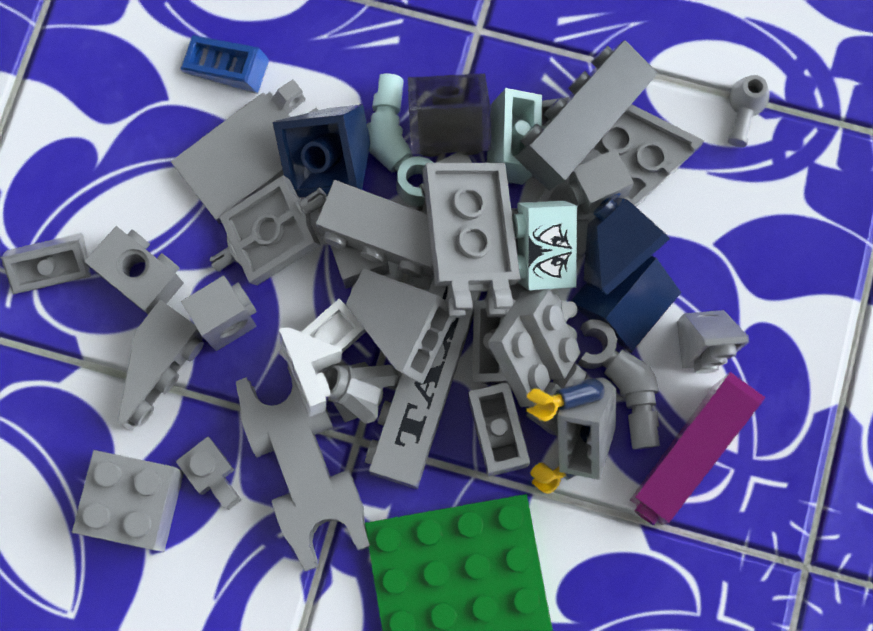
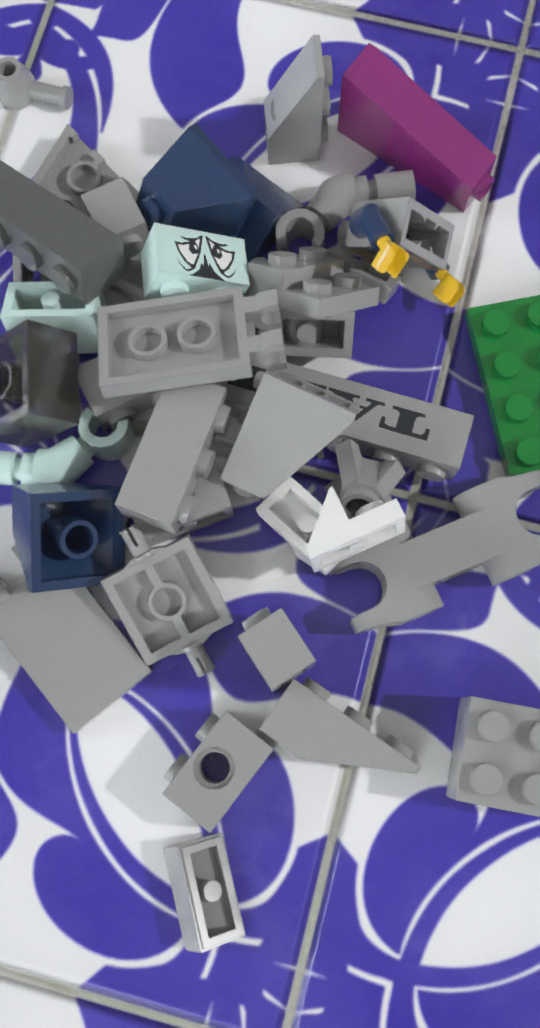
camera: 90 degrees left, 0 degrees up
light grey plate [175,437,242,510] -> none
light grey brick [468,382,530,477] -> none

